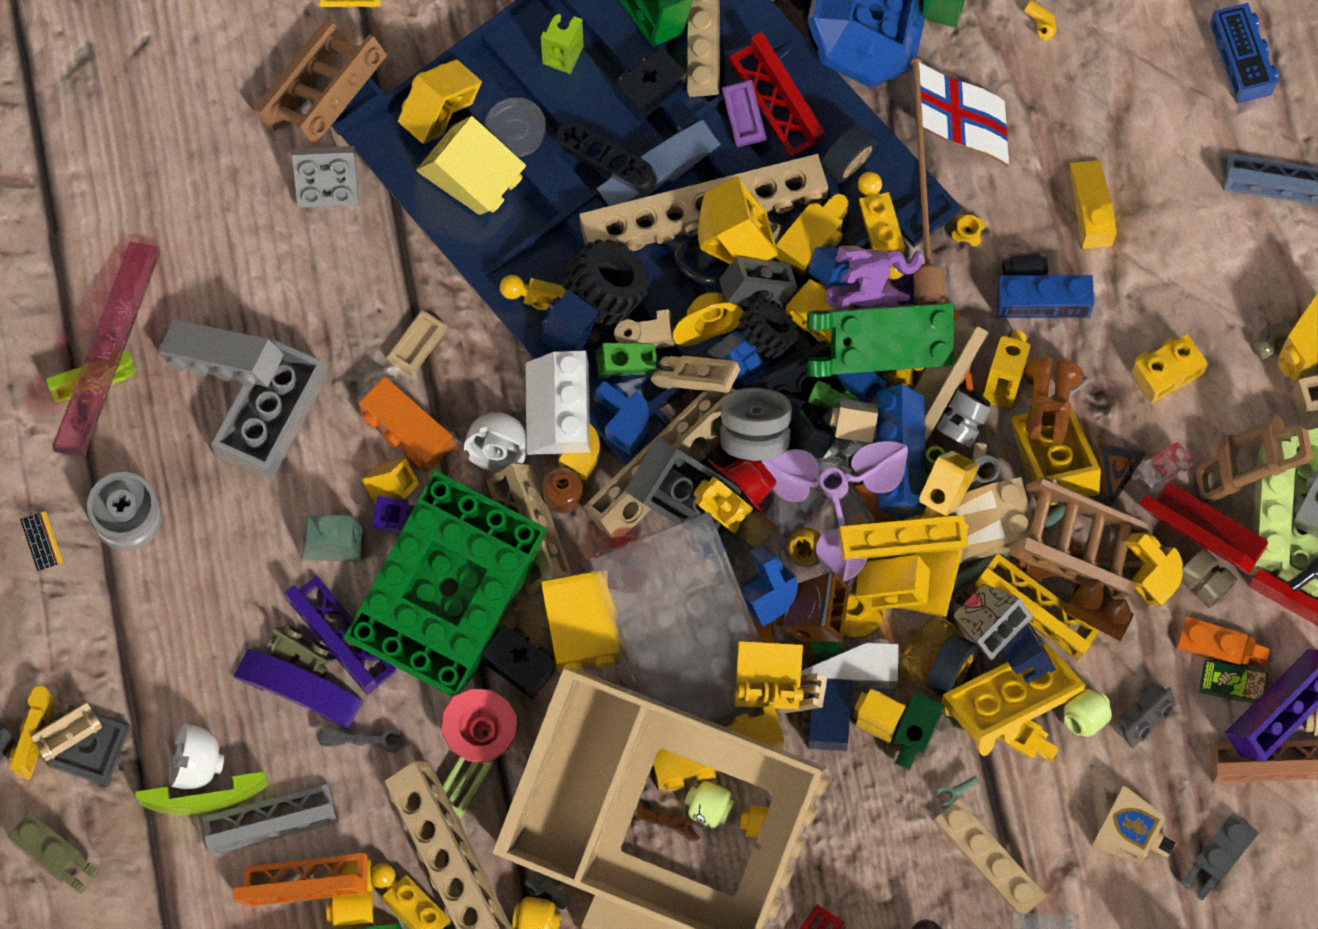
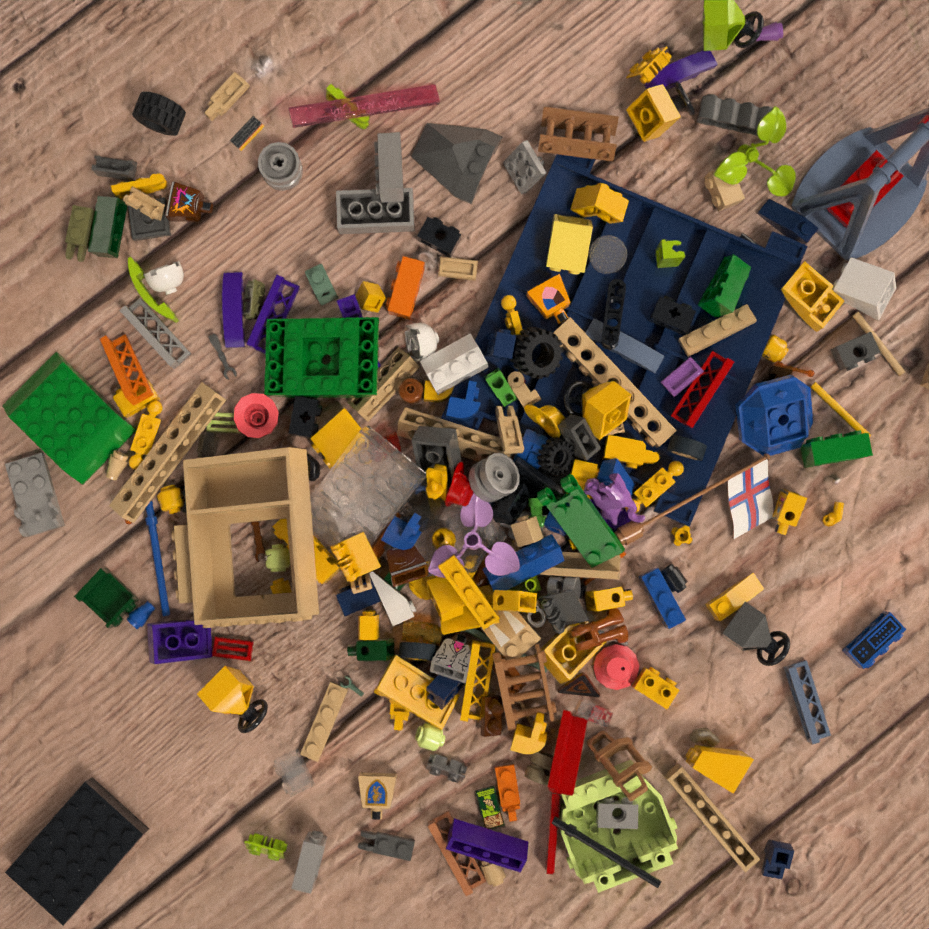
camera: 65 degrees right, 15 degrees up
none -> dark green brick [88,196,127,258]
none -> reddish brown torso [165,181,213,222]
none -> clear smoke brick [197,431,220,458]
none -> dark grey wedge [411,123,503,205]
none -> black brick [417,217,461,258]
none -> light orange torso [526,274,570,324]
none -> dark grey hinge [538,590,589,634]
none -> coral hat [593,644,639,690]
none -> dark grey piece [722,602,790,666]
none -> yellow torso [773,488,807,535]

